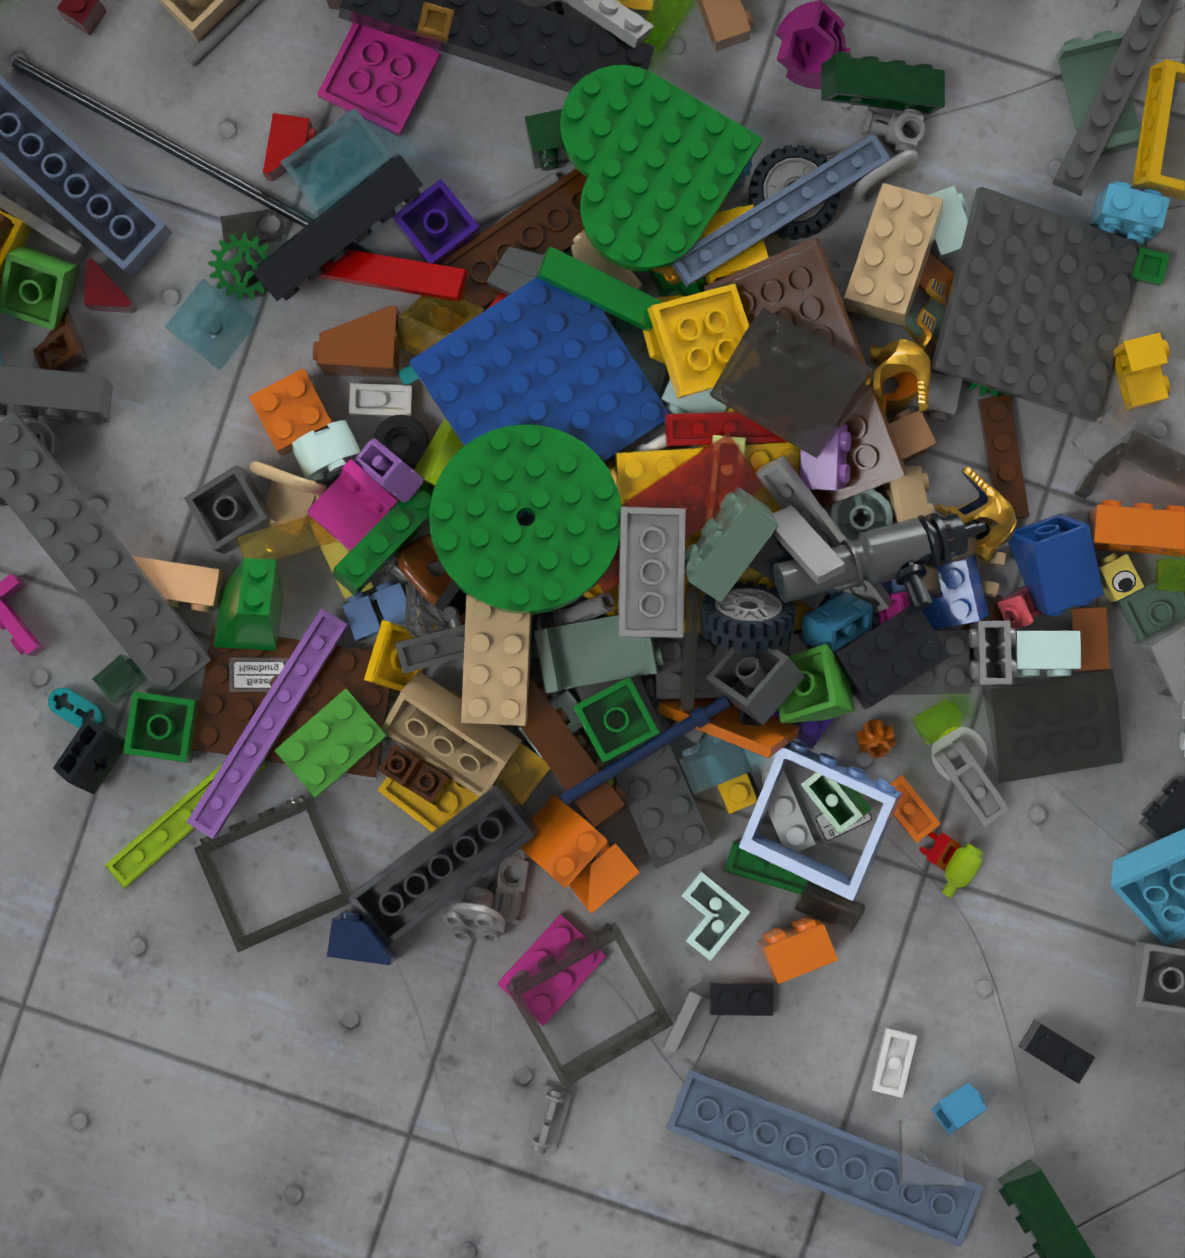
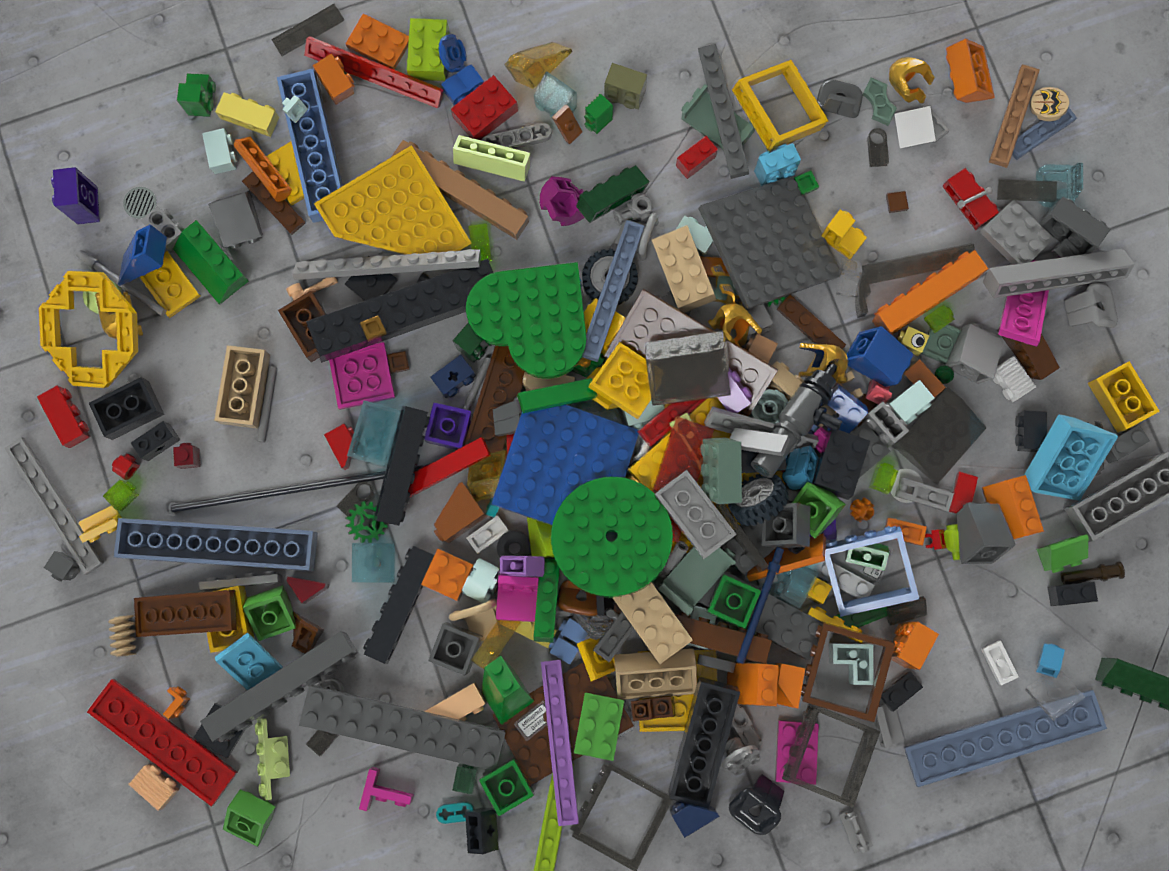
camera: 40 degrees left, 5 degrees down
none -> black brick [363,546,434,664]
none -> reddish brown tile [387,351,410,374]
none -> dark blue brick [430,355,476,398]
none -> red brick [676,136,718,179]
none -> dark grey beam [697,654,736,673]
none -> black piece [728,774,785,835]
none -> reddish brown window [801,621,895,722]
none -> yellow plate [808,606,863,644]
none -> dark green plate [934,365,954,384]
none -> red slope [949,471,978,514]
none -> dark grey slope [957,502,1016,564]
none -> orange slope [982,475,1044,539]
none -> bright green slope [1036,534,1089,573]
none -> dark brown pin [1061,561,1125,585]

